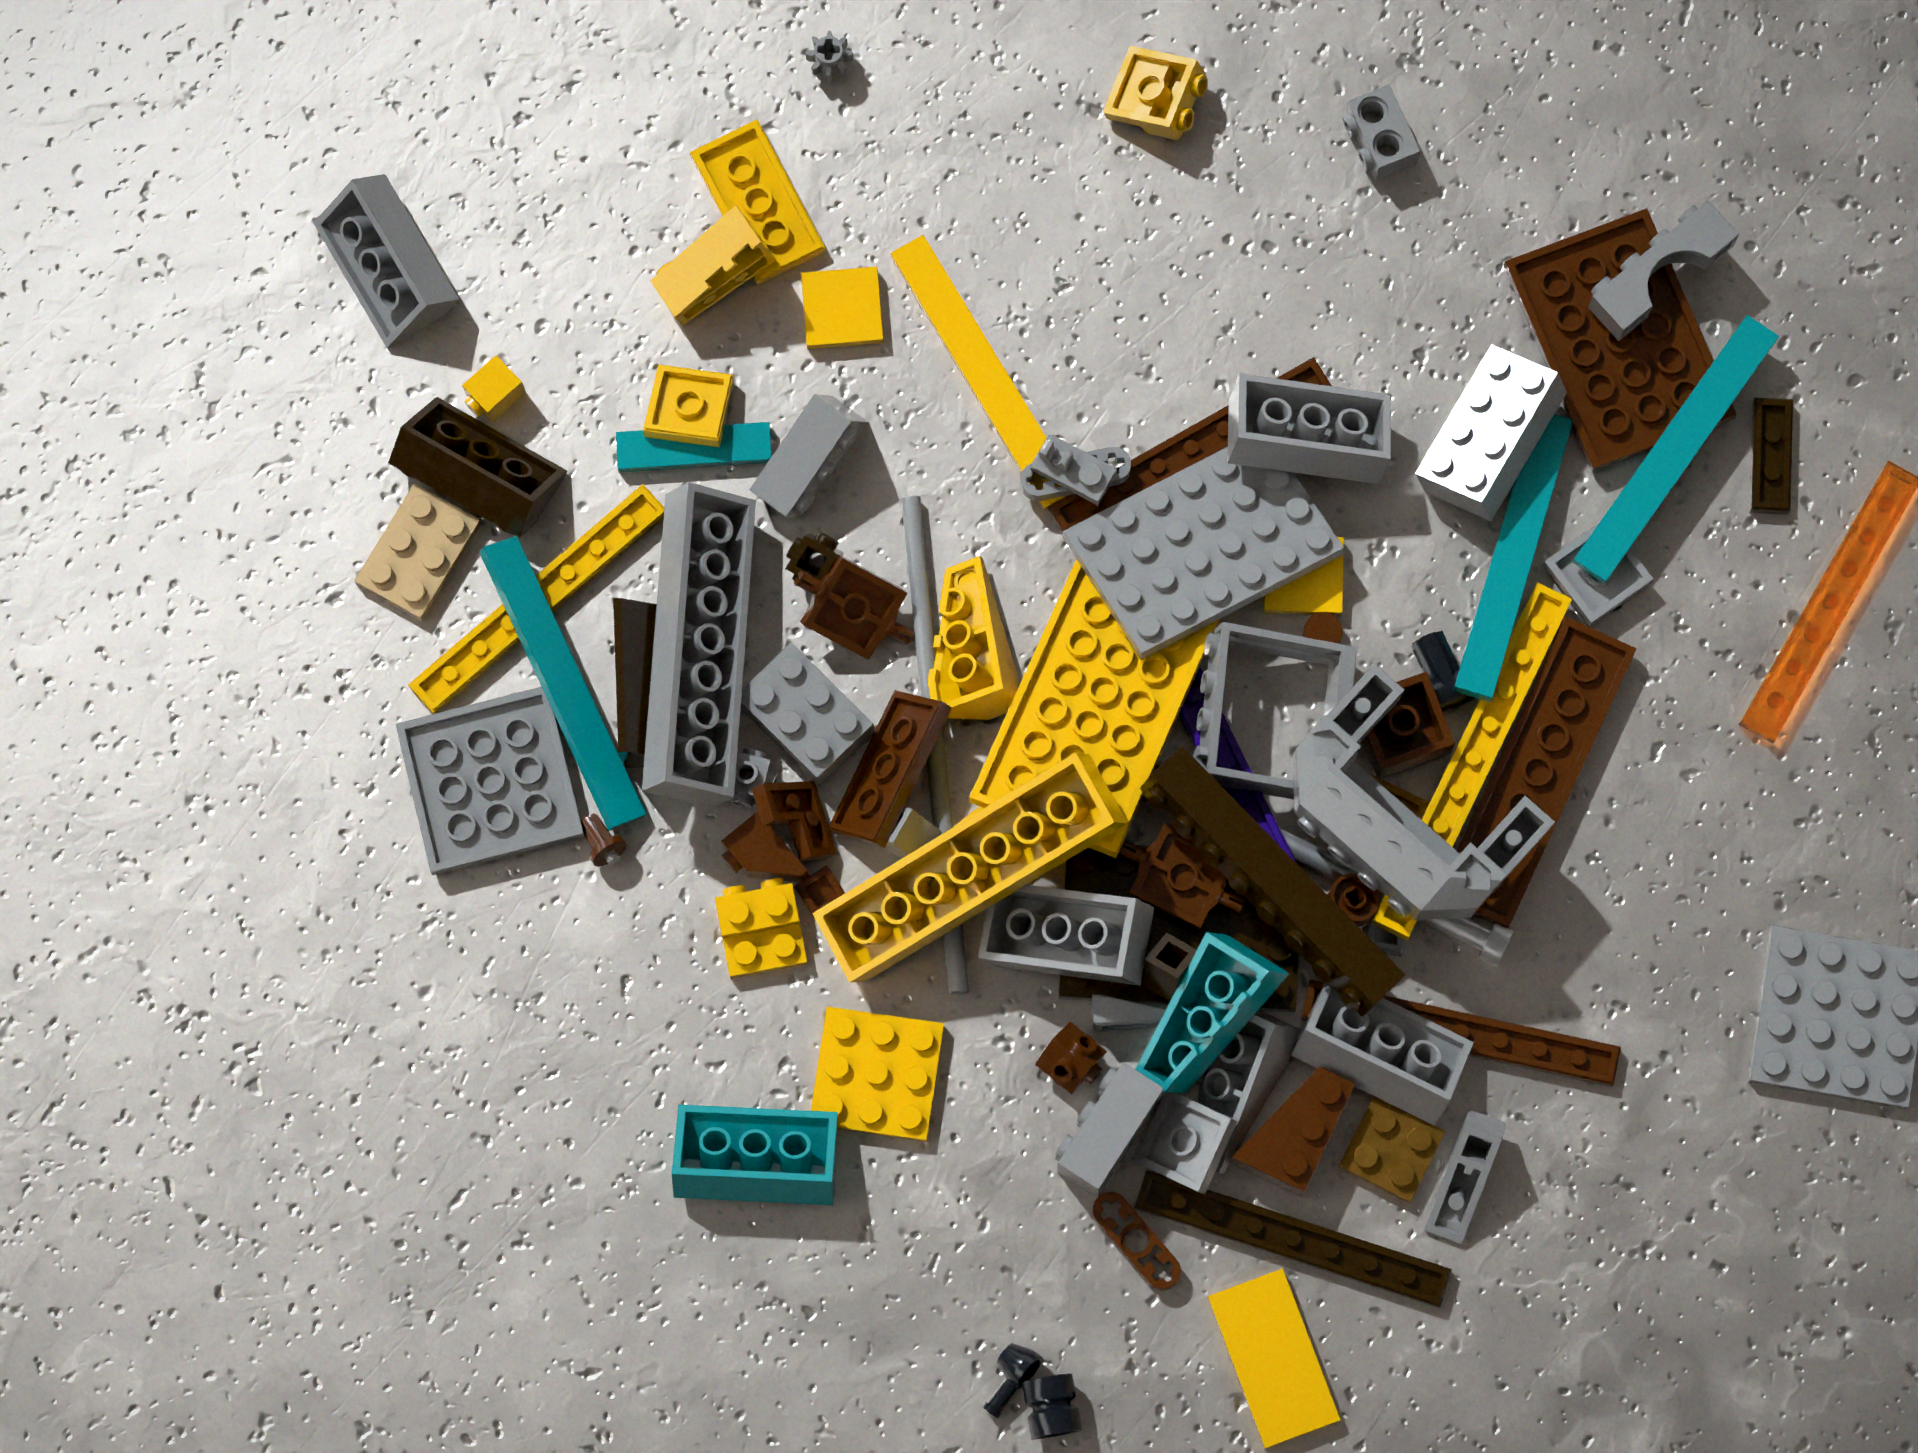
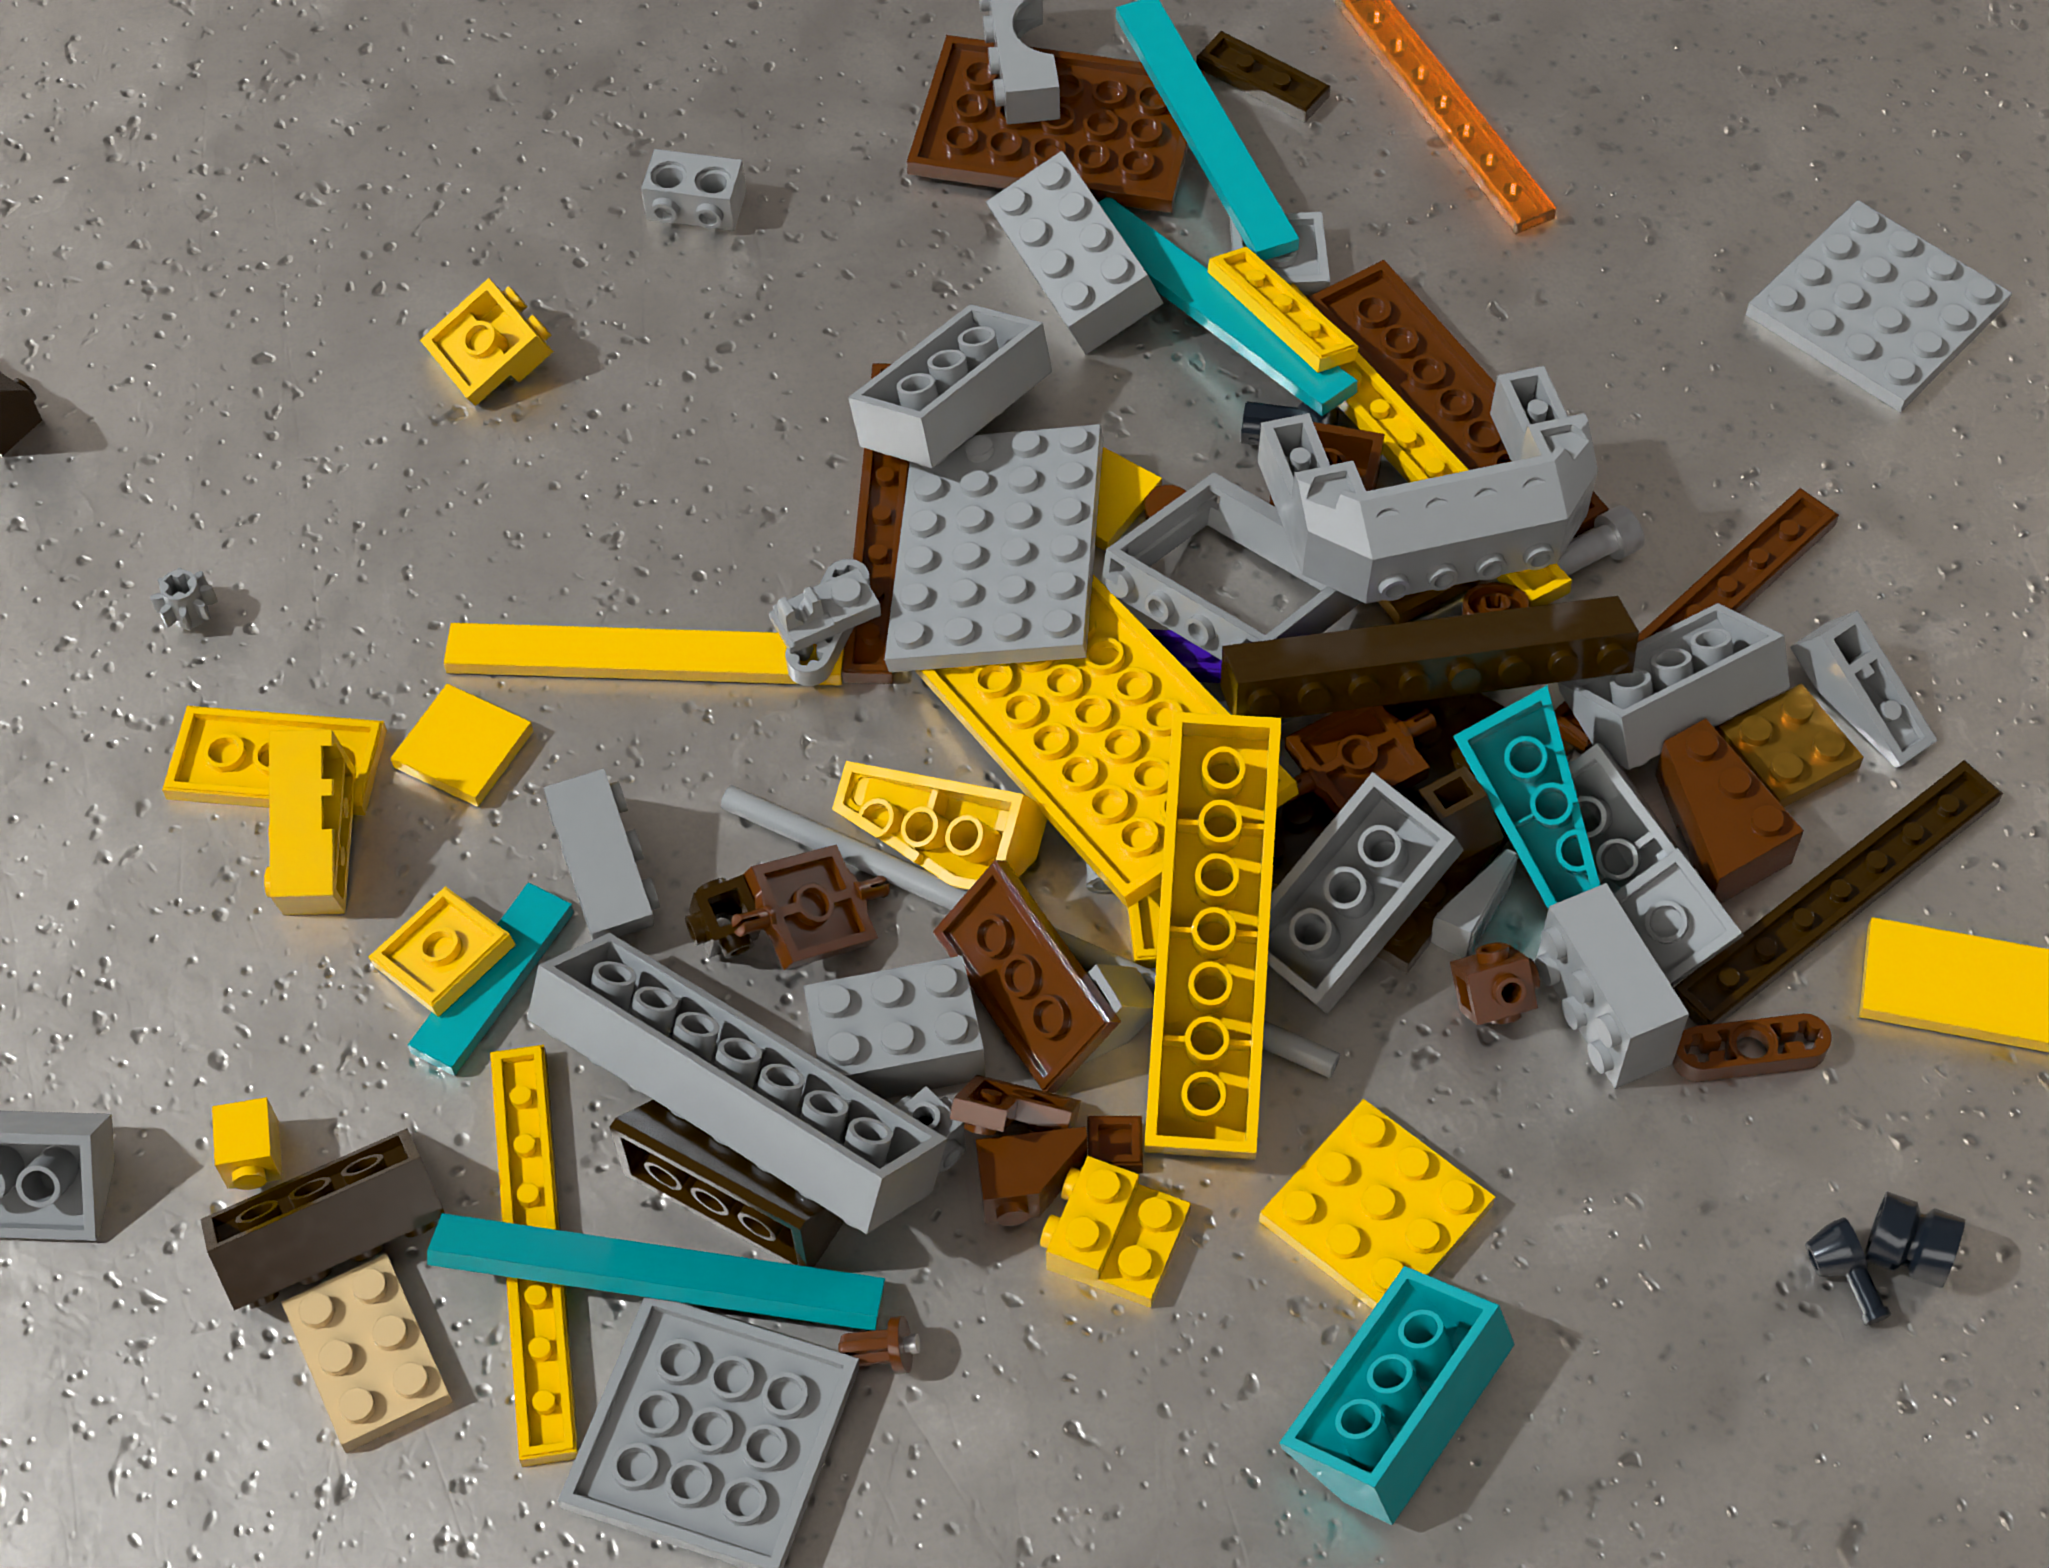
camera: 60 degrees left, 20 degrees down
none -> yellow tile [1207,247,1358,373]

